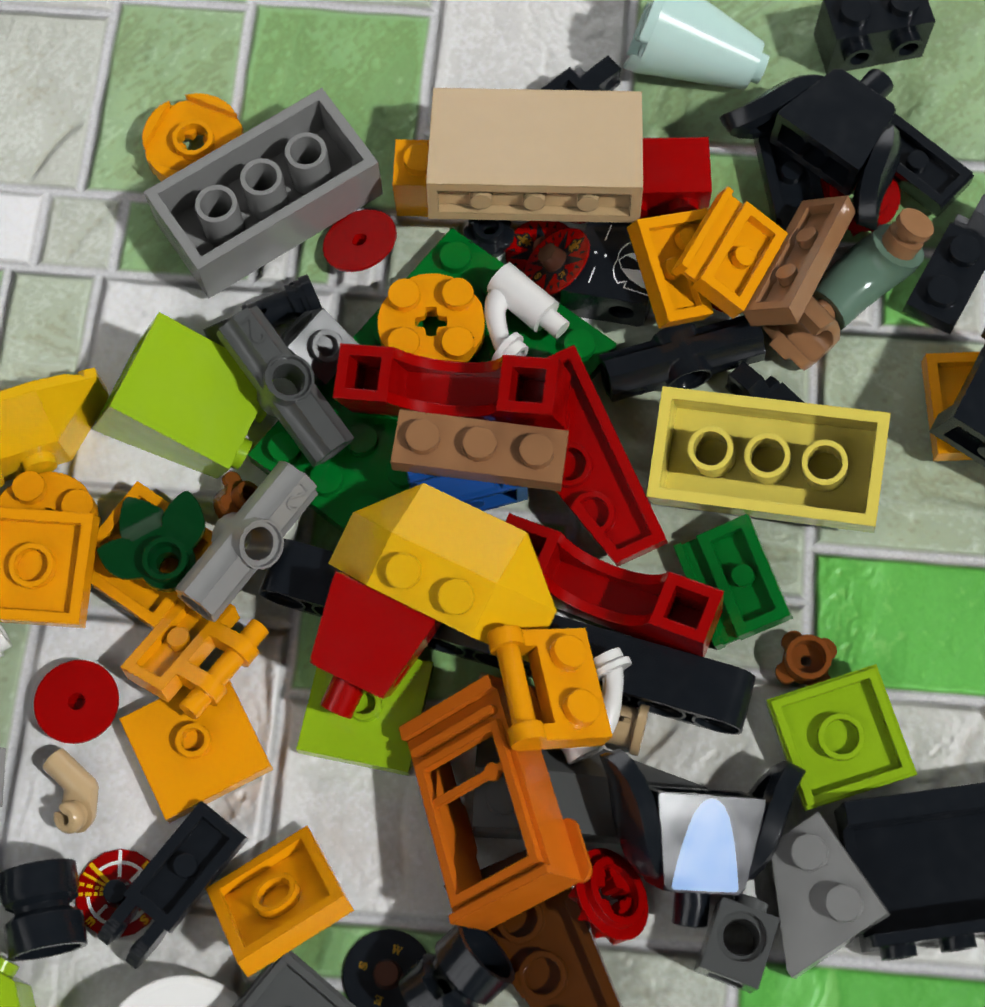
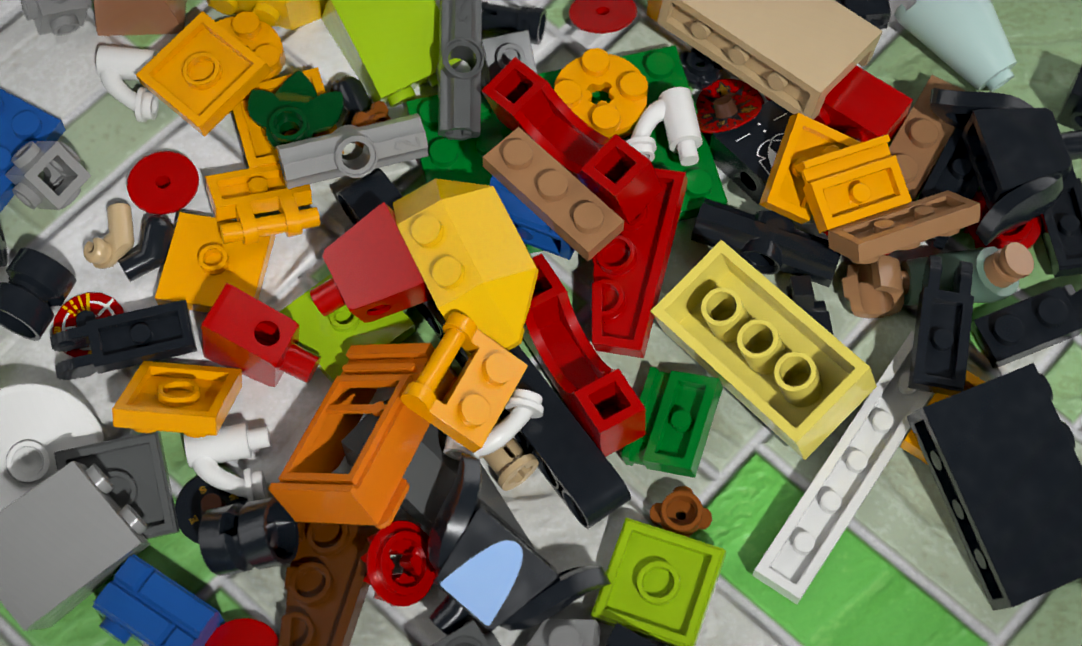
camera: 35 degrees right, 5 degrees down
none -> black arm [118,215,174,282]
none -> white plant [184,422,271,502]
none -> red torso [201,282,321,387]
none -> black arm [330,76,372,144]
none -> white plate [752,331,933,604]
none -> medium nougat plate [889,75,965,204]
none -> black hinge [908,255,974,396]

